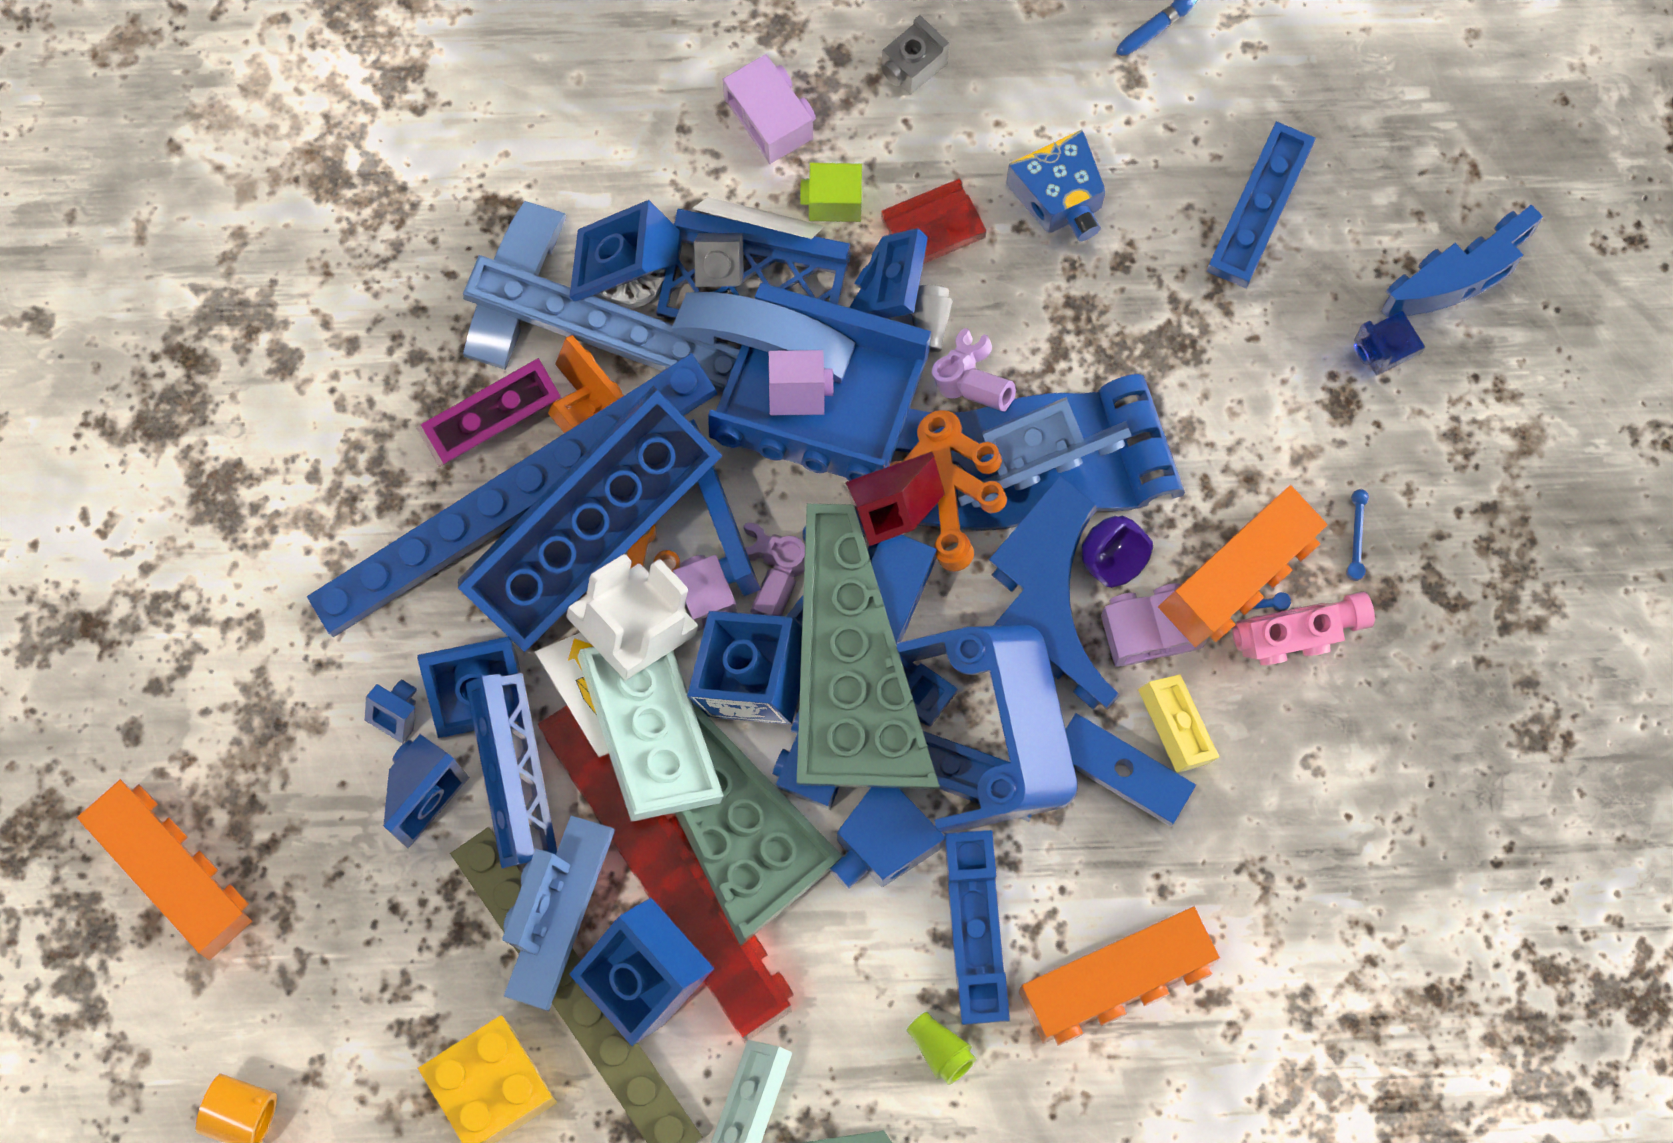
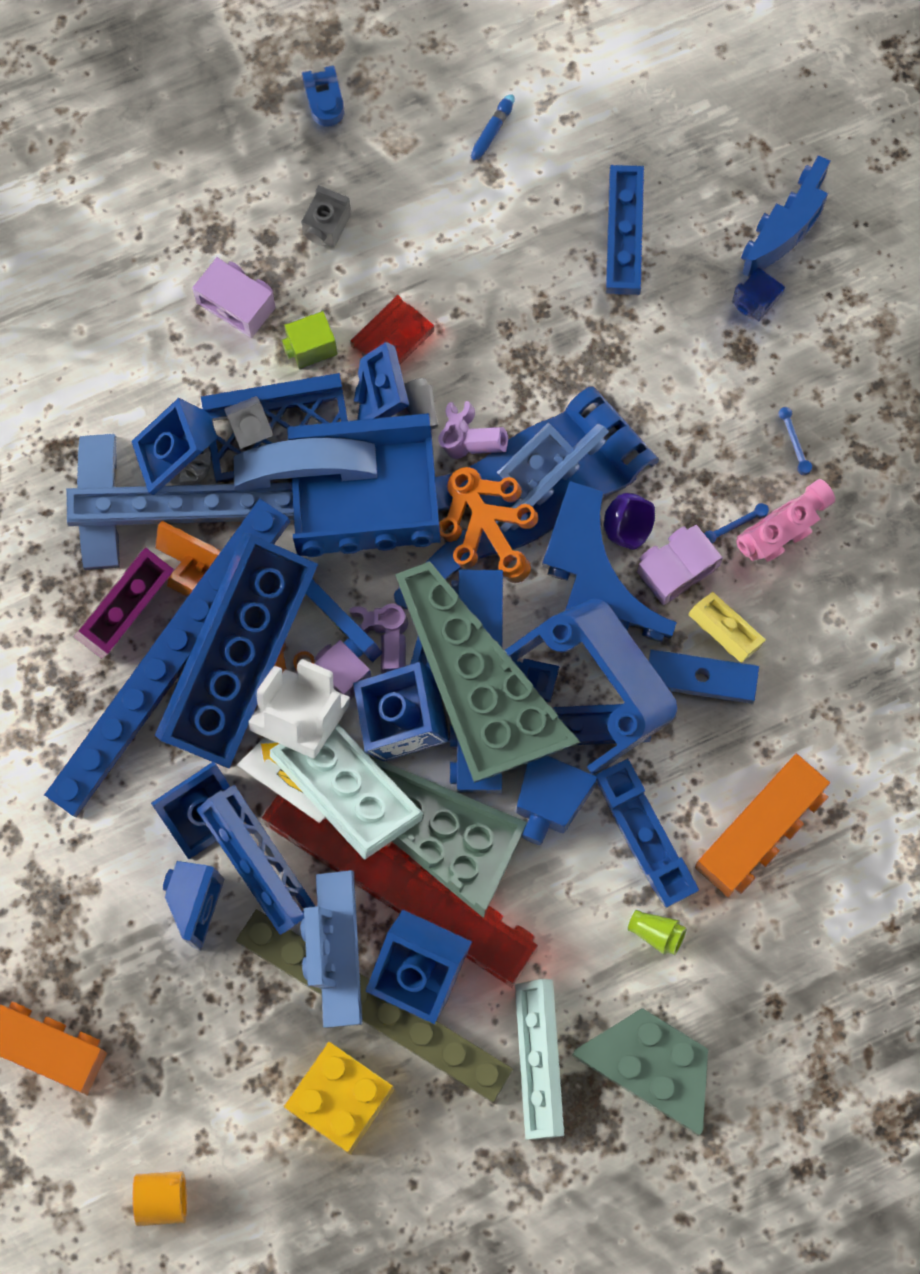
camera: 20 degrees left, 0 degrees up
blue tile [364,679,417,744] -> none
white sticker [692,197,824,239] -> none
lavender brick [769,350,833,415] -> none
dark red slope [845,452,945,546] -> none
blue torso [1006,129,1105,242] -> none
orange brick [1158,485,1328,647] -> none

